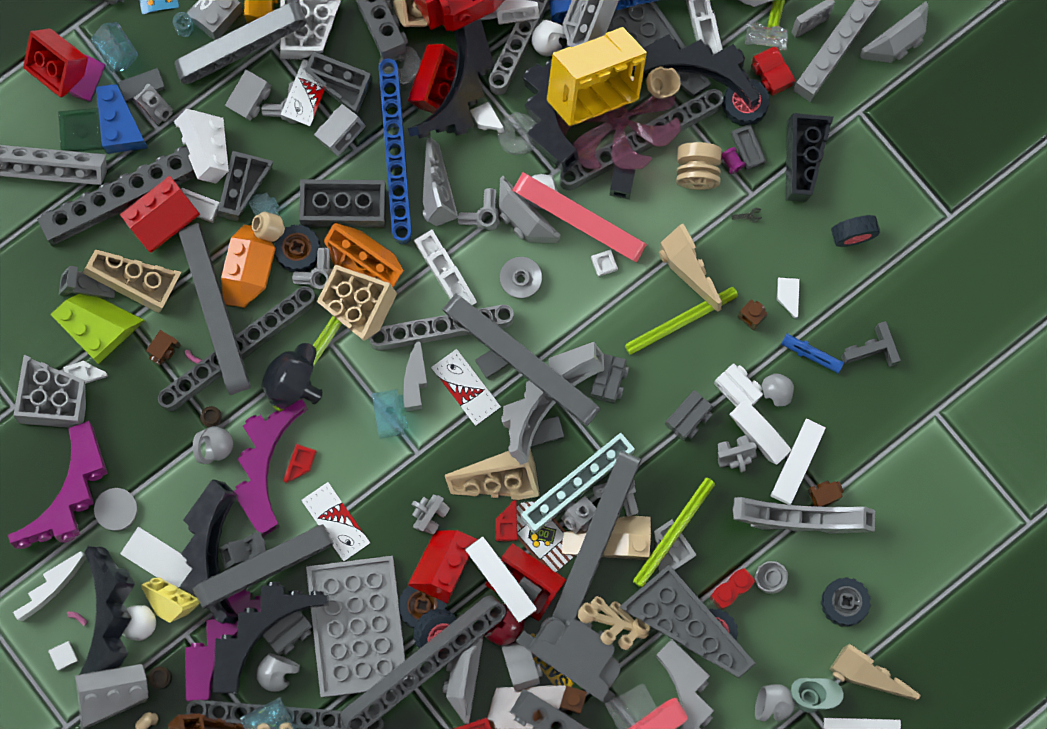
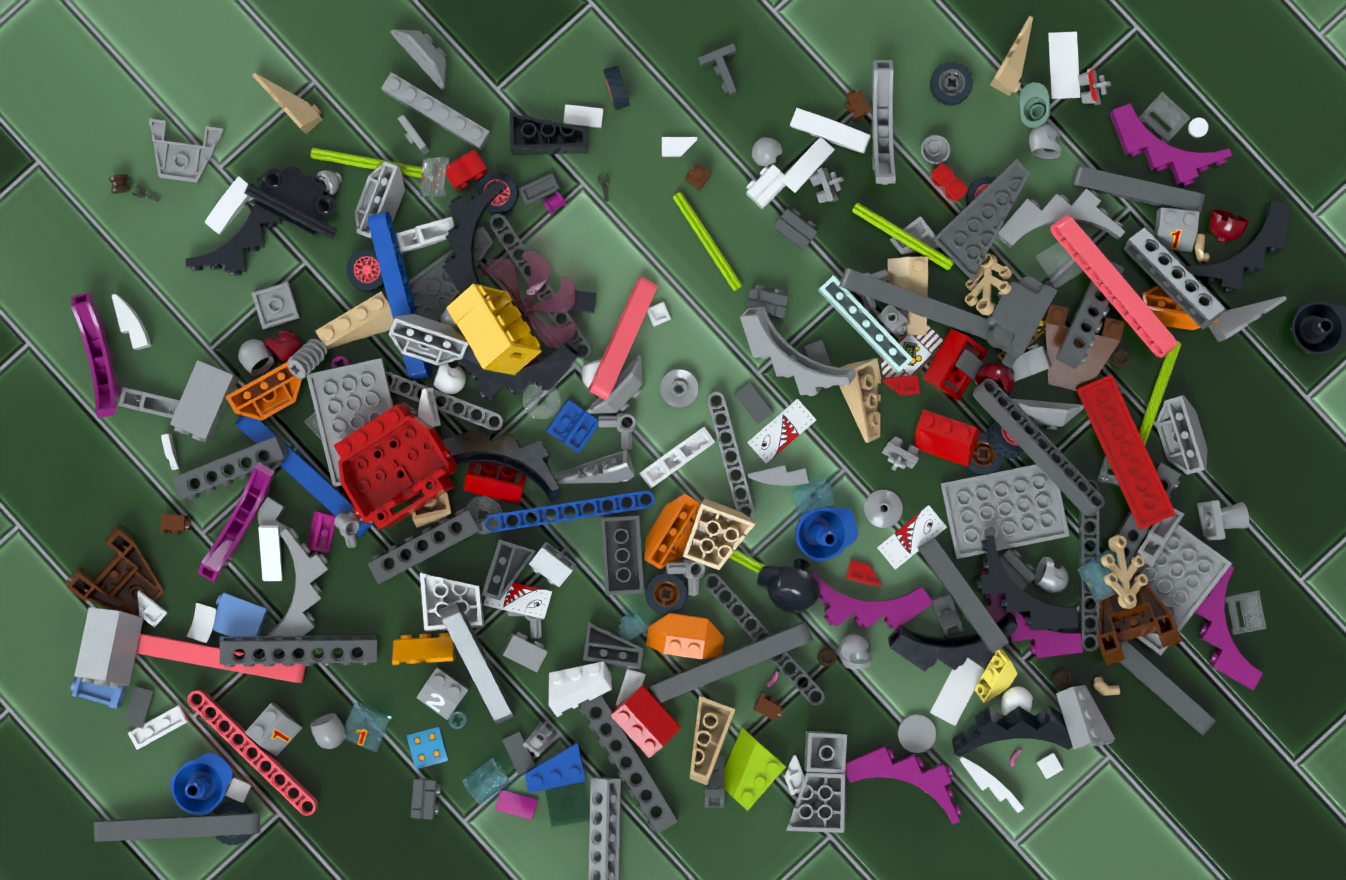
camera: 90 degrees left, 10 degrees up
red slope [23,29,88,98] -> none
tan head [252,212,285,242] -> none
dark grey beam [442,293,601,426] -> none
white slope [465,537,537,622] -> none
white tile [470,102,505,133] -> none
tan hair [646,67,681,99] -> none
tan wedge [659,224,722,312] -> none
tan wheel [676,142,722,190] -> none
blue pin [781,333,844,374] -> none
none -> blue slope [546,399,598,453]
none -> white tile [563,104,603,129]
none -> blue piece [795,507,858,562]
none -> light grey slope [804,731,847,774]
none -> light grey dish [864,490,903,528]

